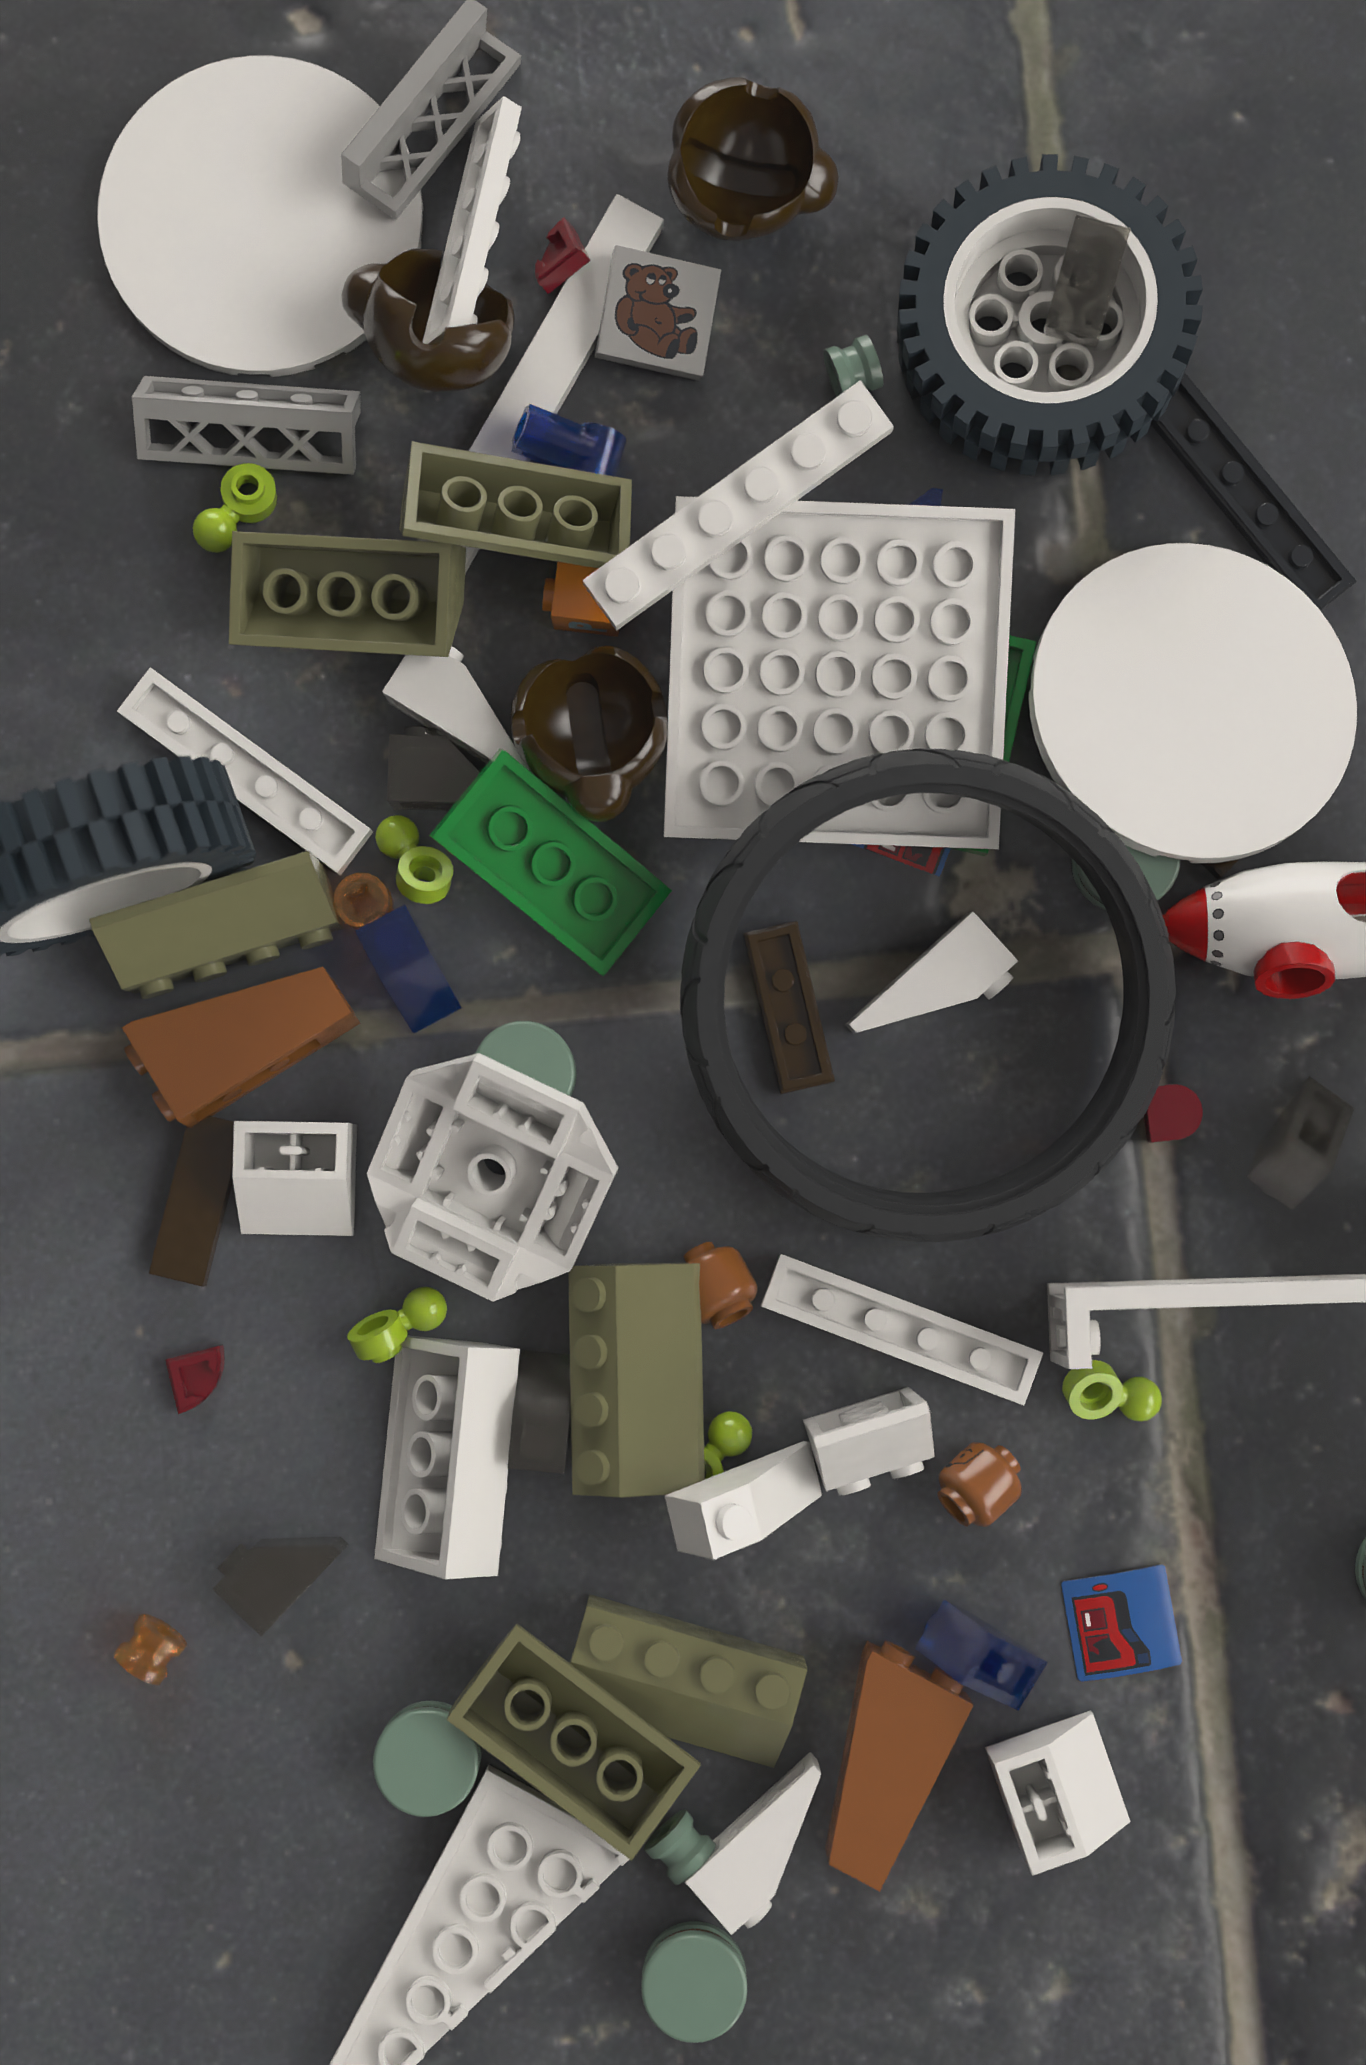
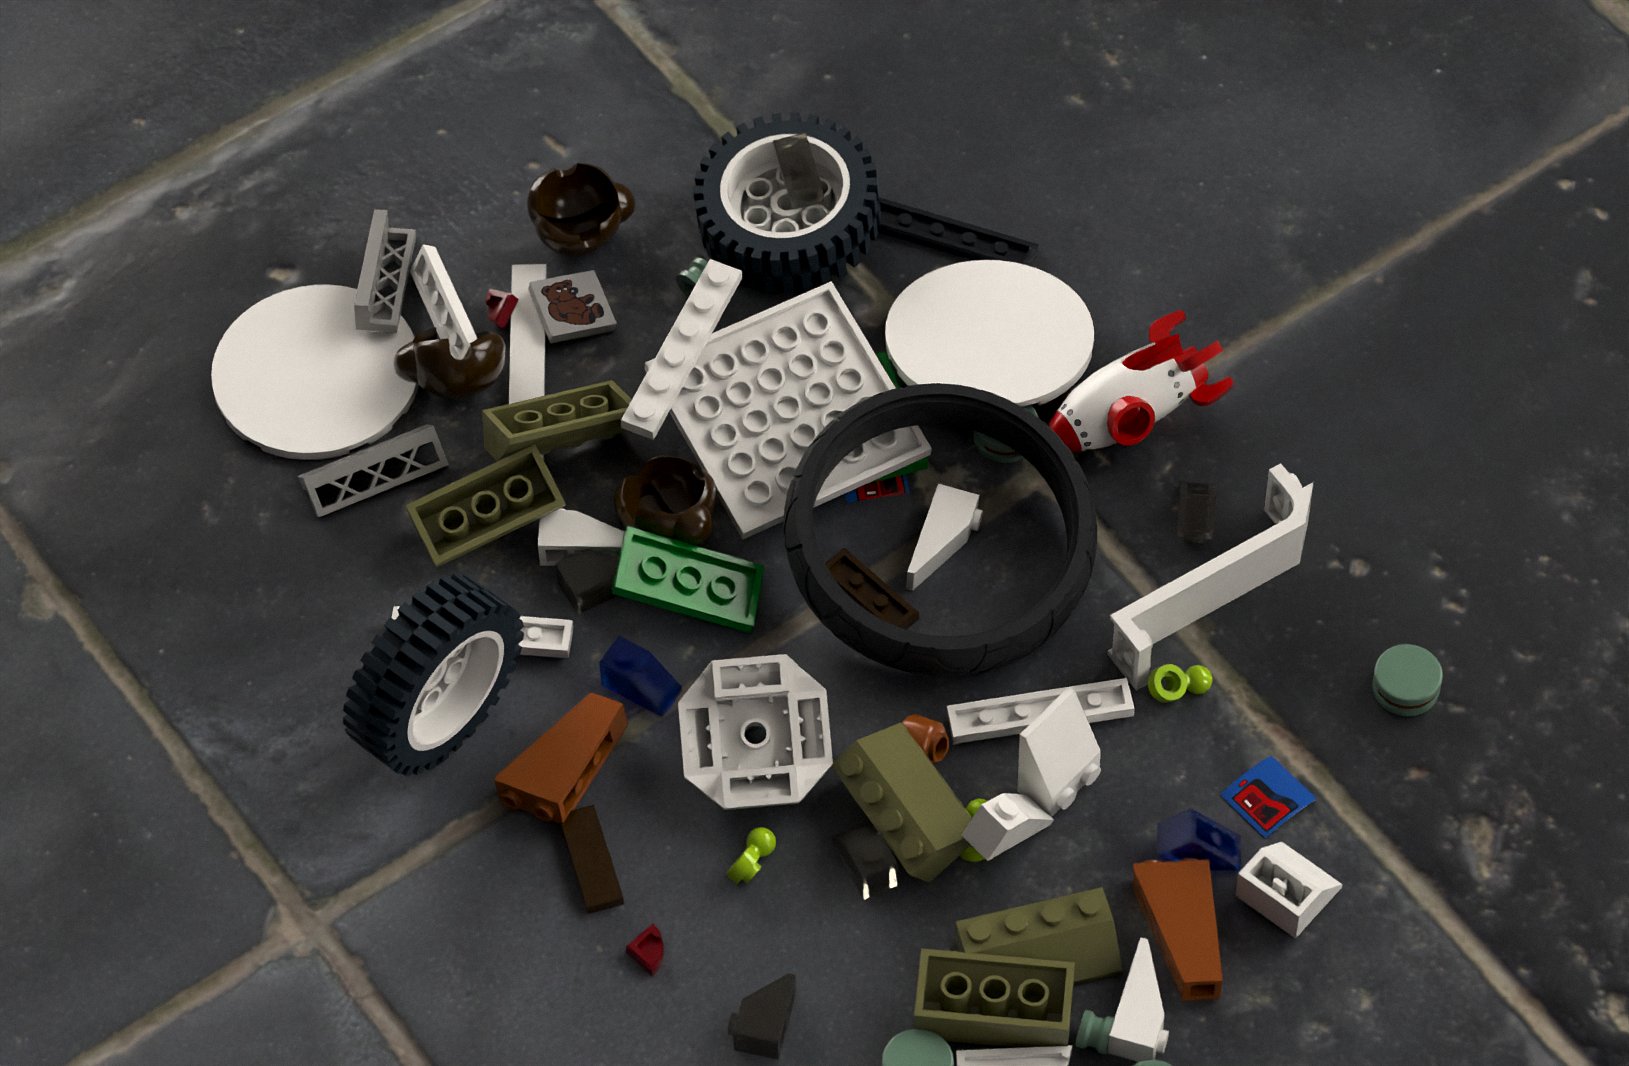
camera: 25 degrees left, 30 degrees down
olive slope [89,851,344,999] -> none
lime plate [193,463,277,552] -> none
white slope [232,1121,357,1236] -> none
clear orange wheel [334,873,394,932] -> none
white slope [374,1335,520,1579] -> none
lime plate [375,815,453,904] -> none
clear blue piece [511,404,627,477] -> none
orange brick [542,562,619,637] -> none
dark orange head [937,1442,1022,1527] -> none
dark red tile [1144,1084,1203,1143] -> none

